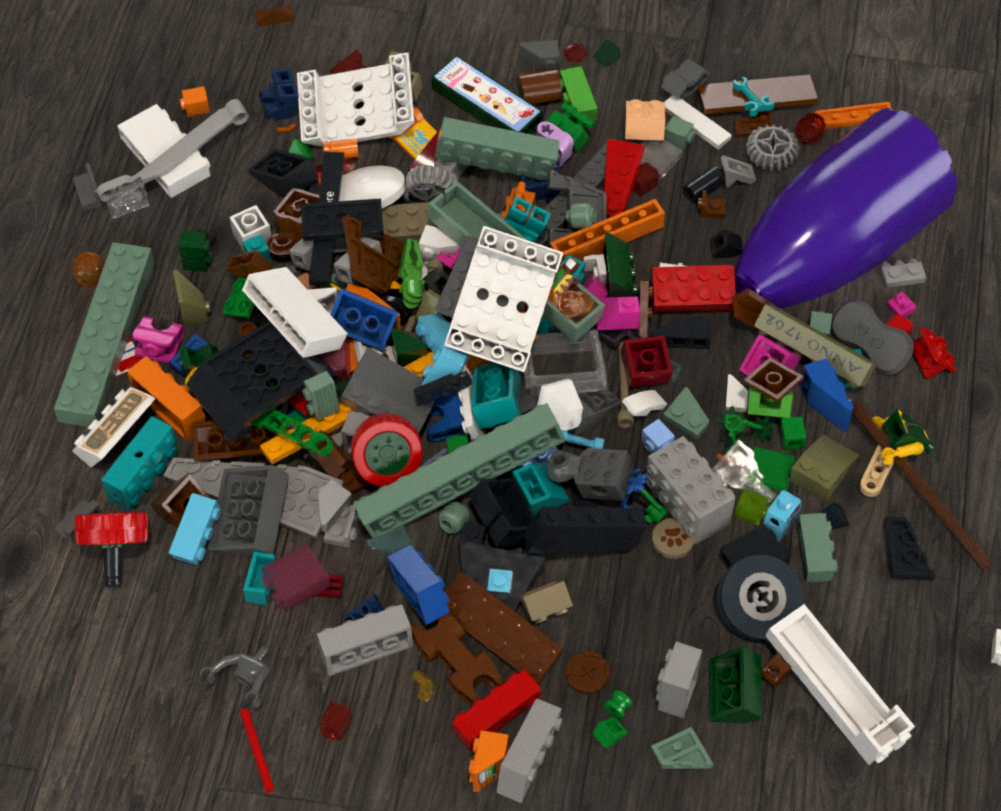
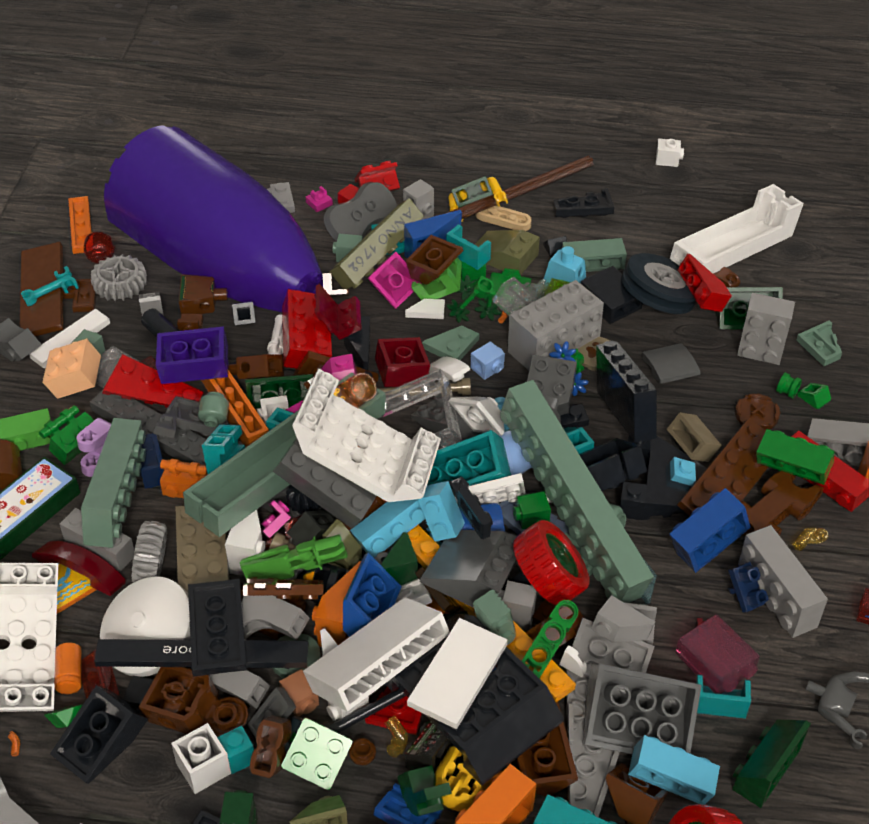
camera: 95 degrees left, 10 degrees down
none -> dark purple brick [156,326,228,384]
none -> reddish brown torso [179,274,228,315]
none -> reddish brown torso [228,354,284,379]
none -> dark red bracket [314,284,361,340]
none -> light grey brick [403,179,434,220]
none -> white tile [407,618,508,729]
none -> teal panel [446,224,491,270]
none -> white tile [559,645,587,677]
none -> dark grey slope [642,343,700,384]
none -> red slope [678,254,732,312]
none -> dark green slope [732,719,811,808]
none -> green brick [756,429,835,485]

